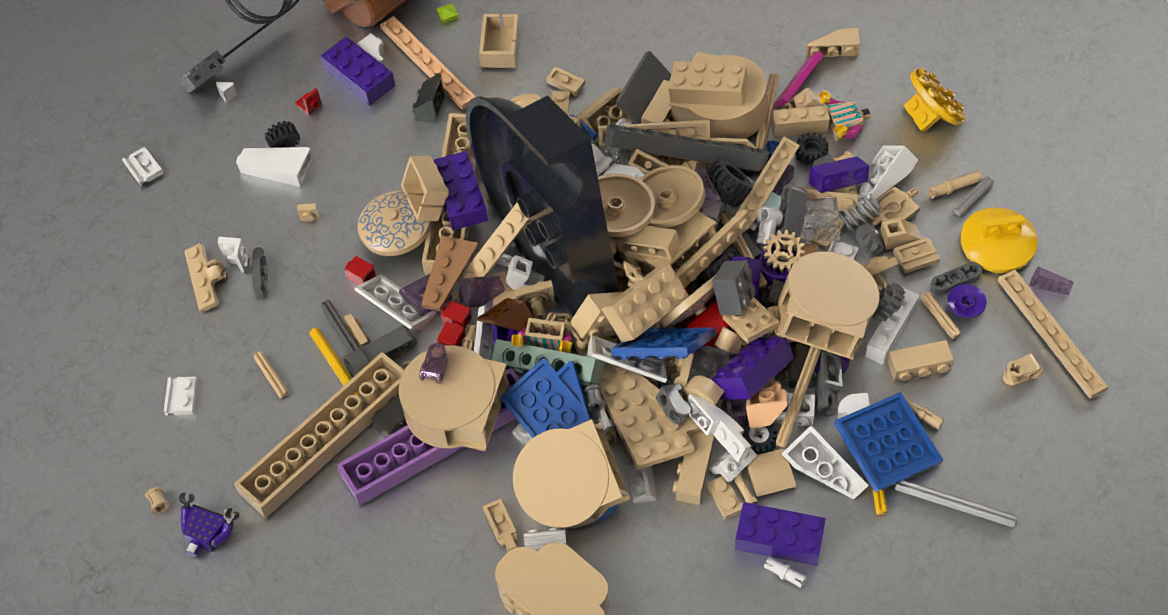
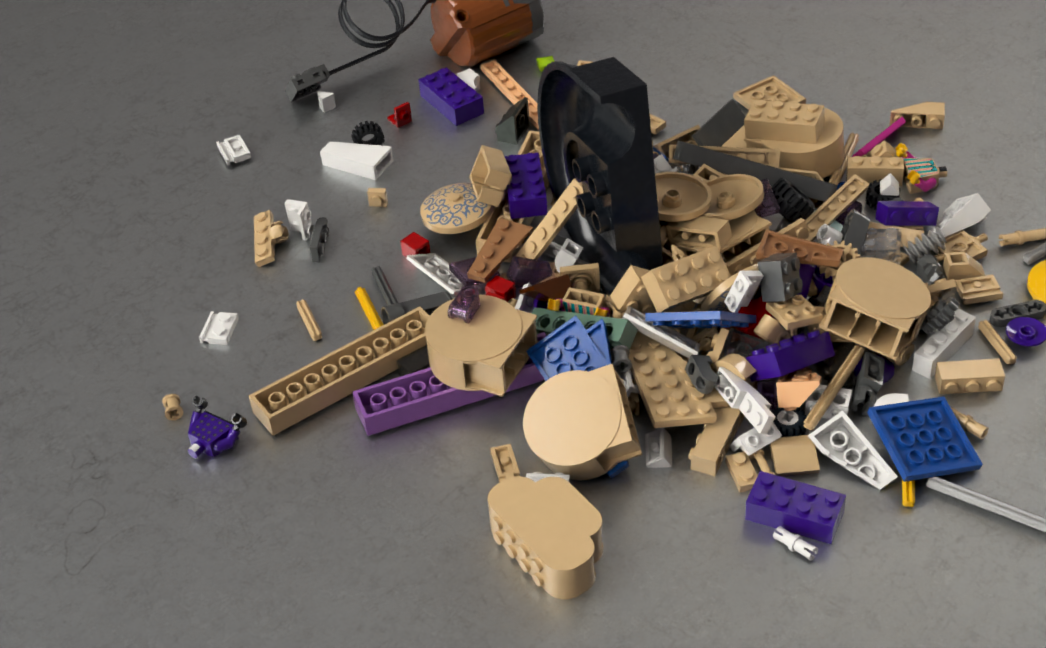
camera: 10 degrees right, 15 degrees down
tan plate [344,313,371,348] -> none
yellow bracket [903,67,965,132] -> none
none -> white bracket [724,271,763,313]
none -> tan plate [733,75,806,110]
none -> medium nougat wing [755,230,844,267]
none -> white slope [880,173,899,196]

